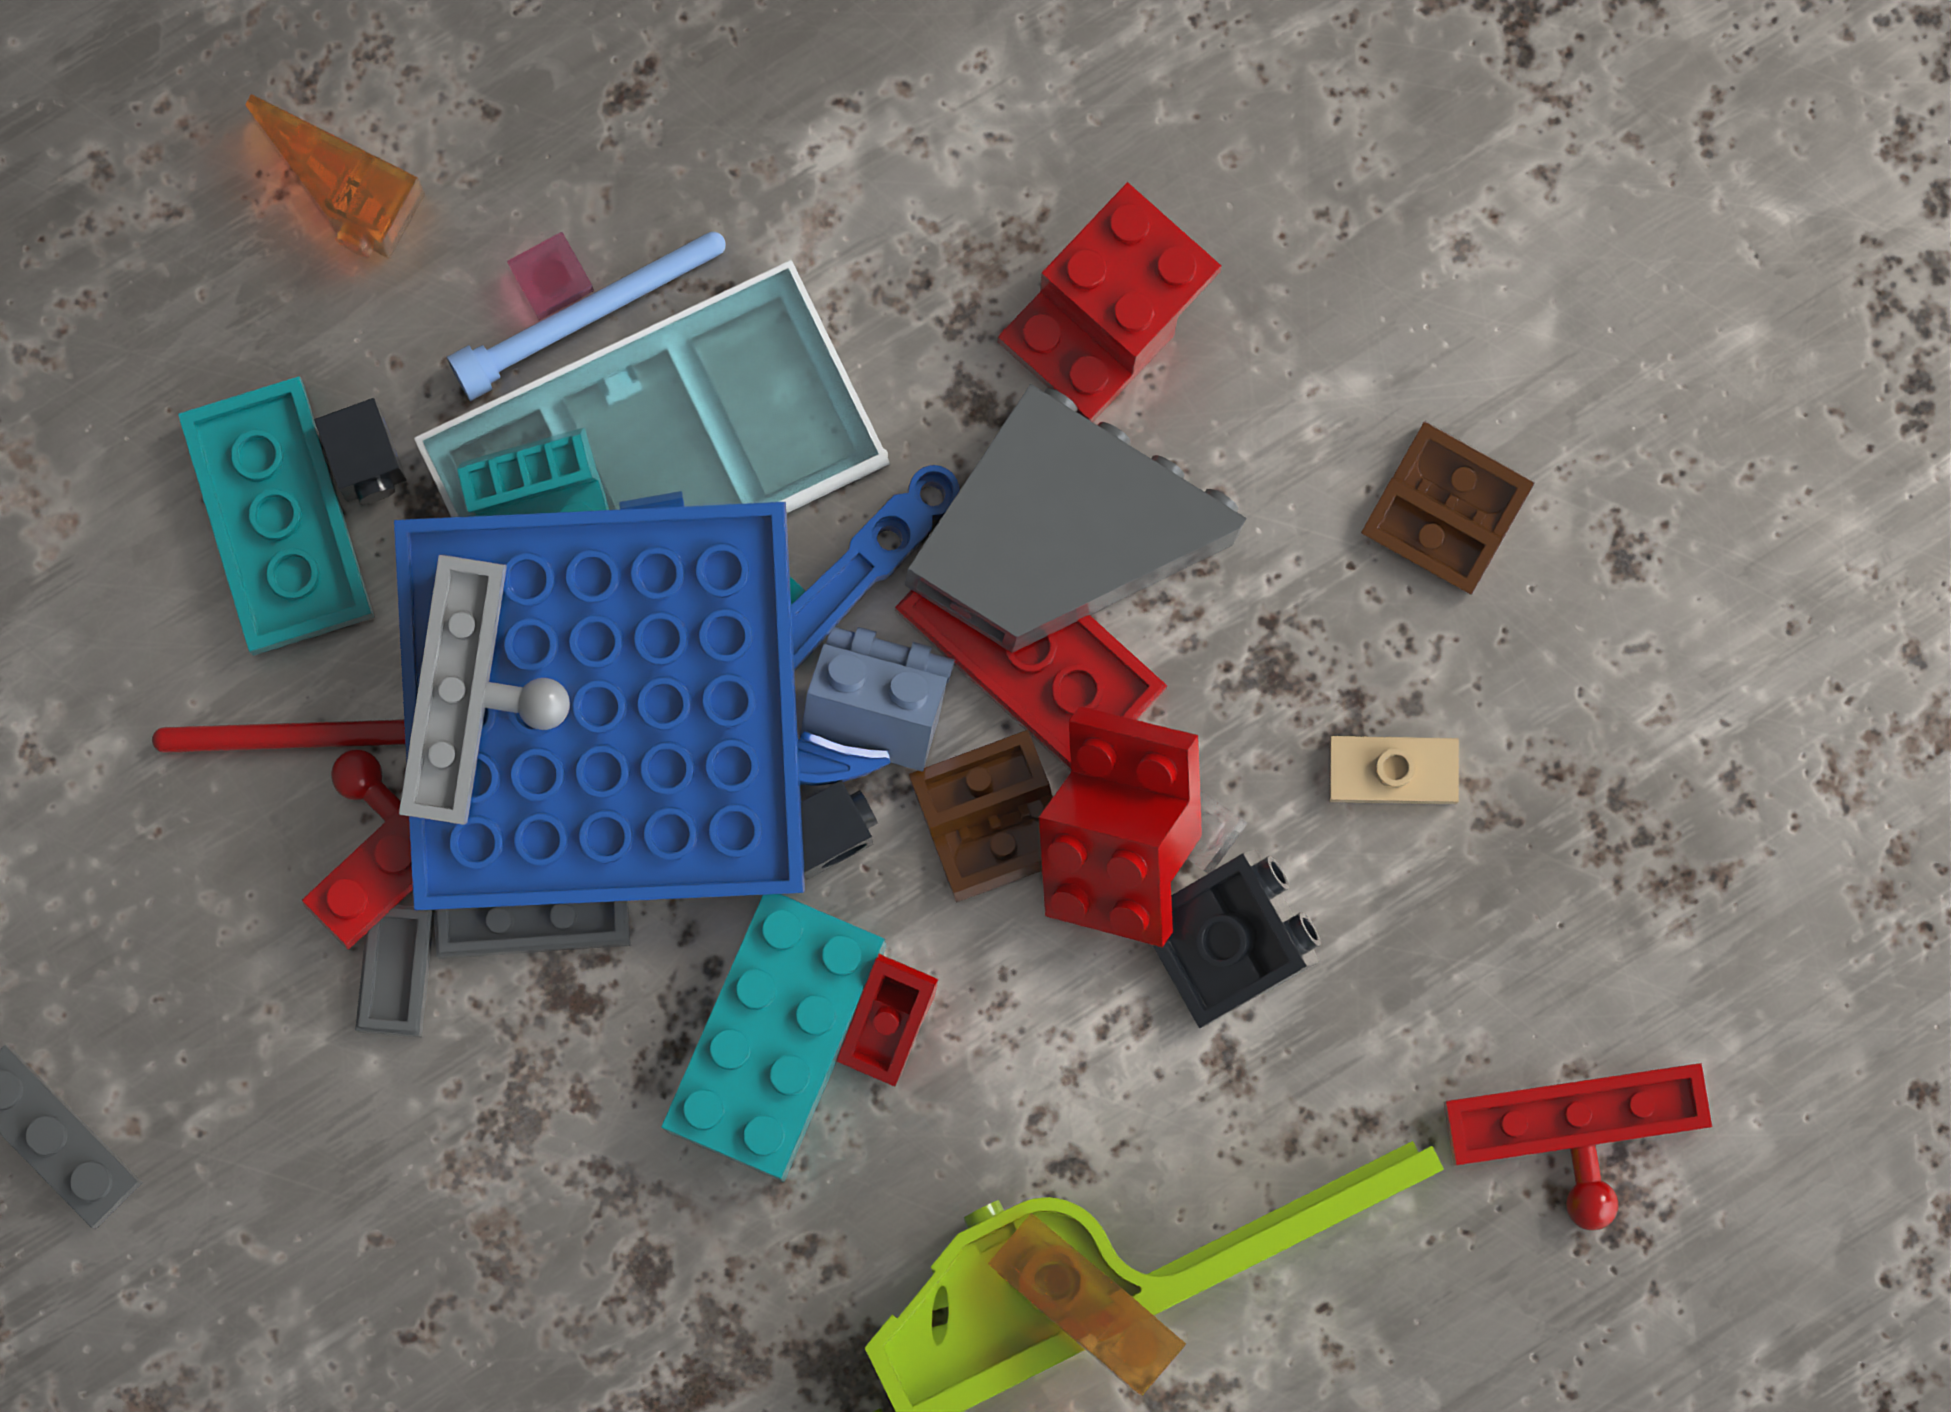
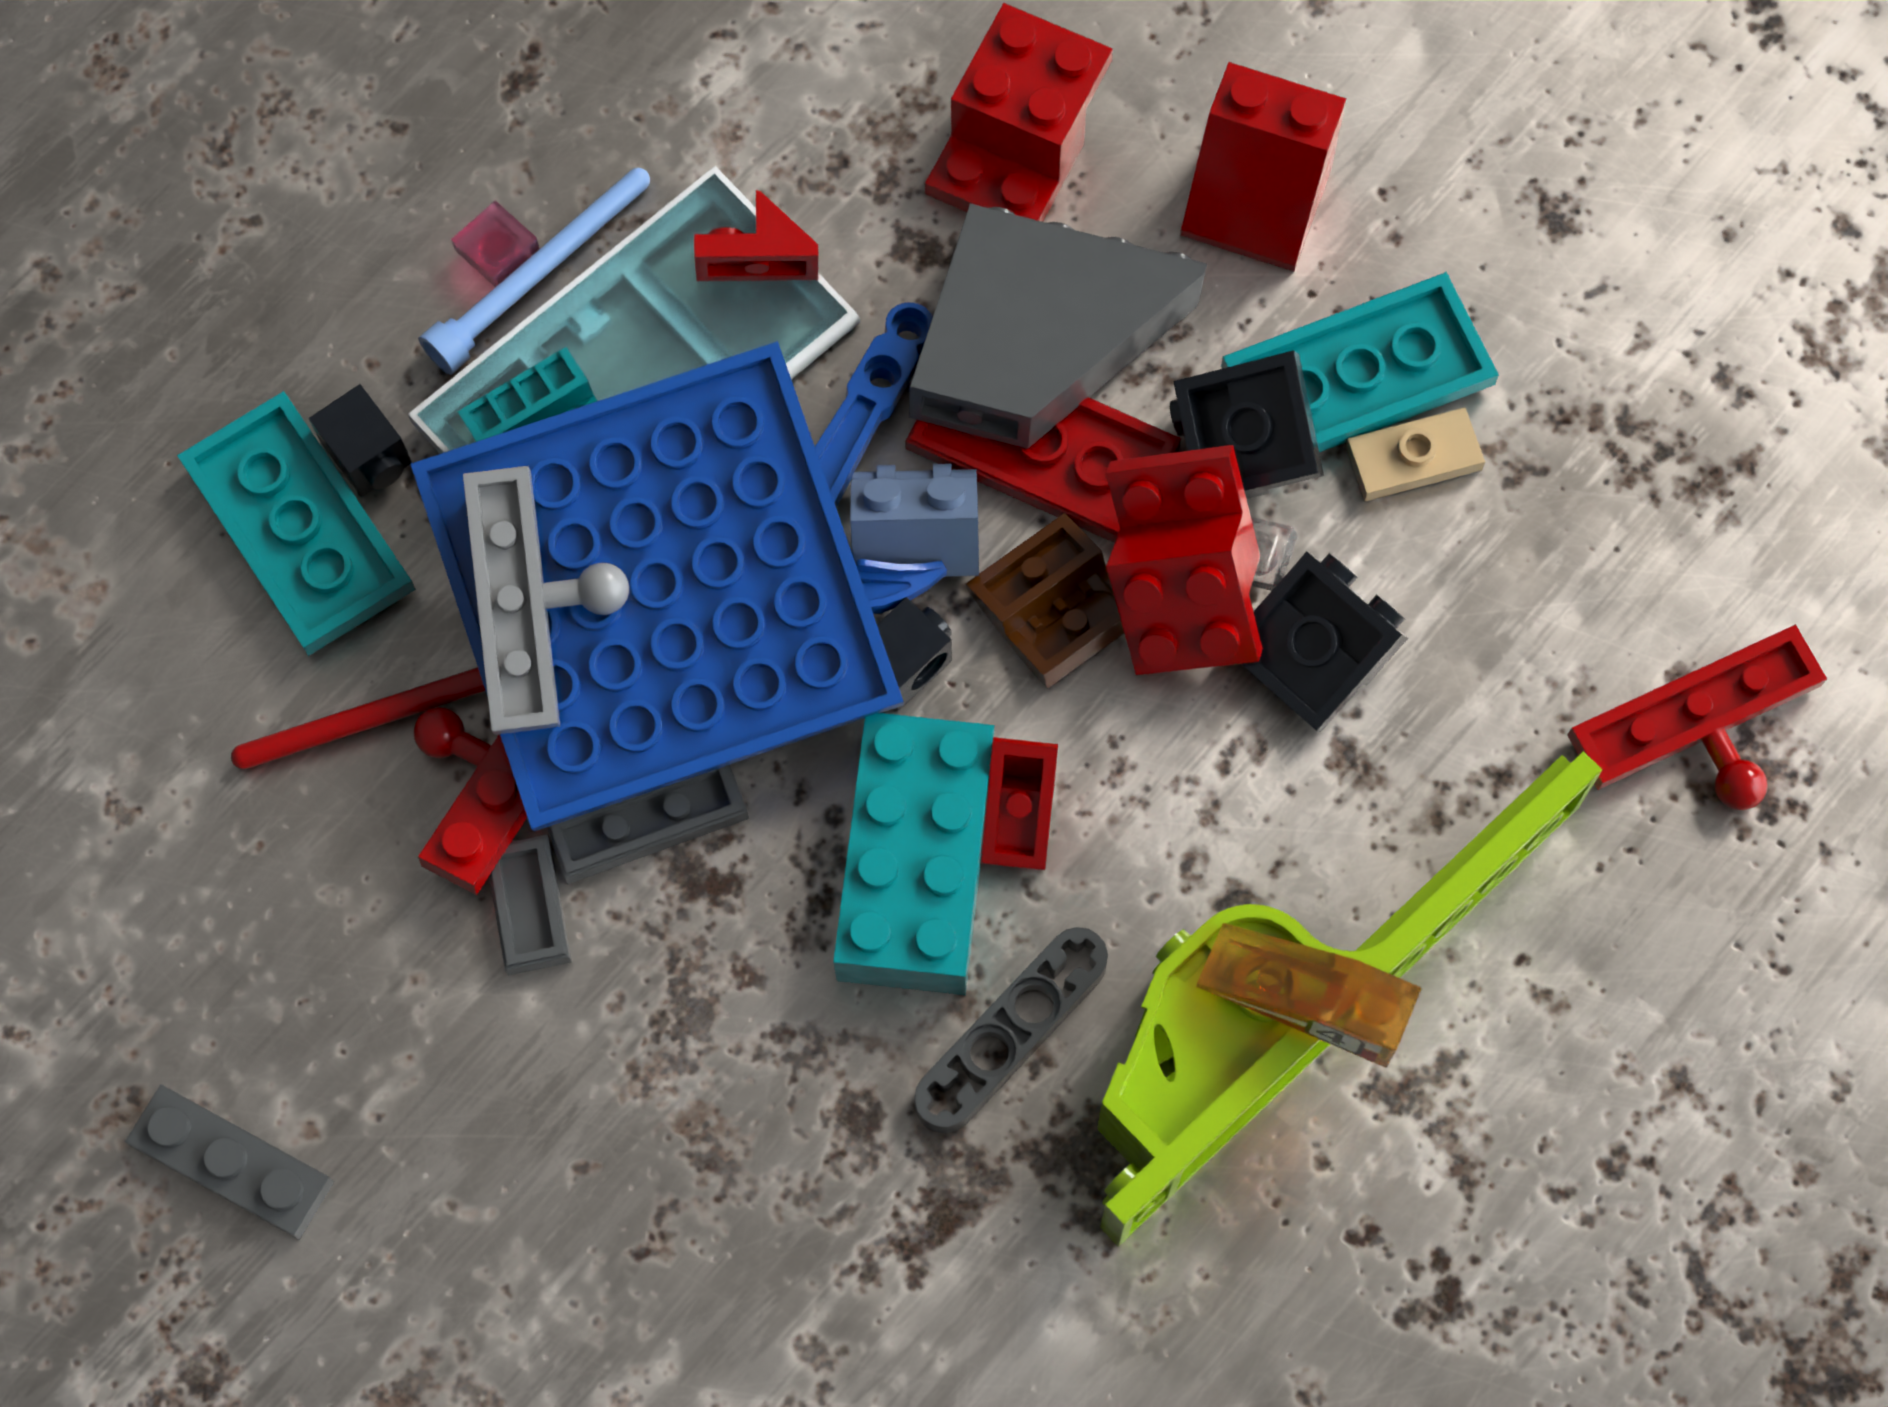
camera: 15 degrees left, 10 degrees down
clear orange slope [245,94,425,259] -> none
reddish brown slope [1361,420,1535,595] -> none
none -> red slope [694,190,819,281]
none -> dark grey beam [914,927,1108,1134]
none -> black plate [1170,350,1324,499]
none -> red slope [1180,62,1347,272]
none -> teal plate [1221,272,1499,453]

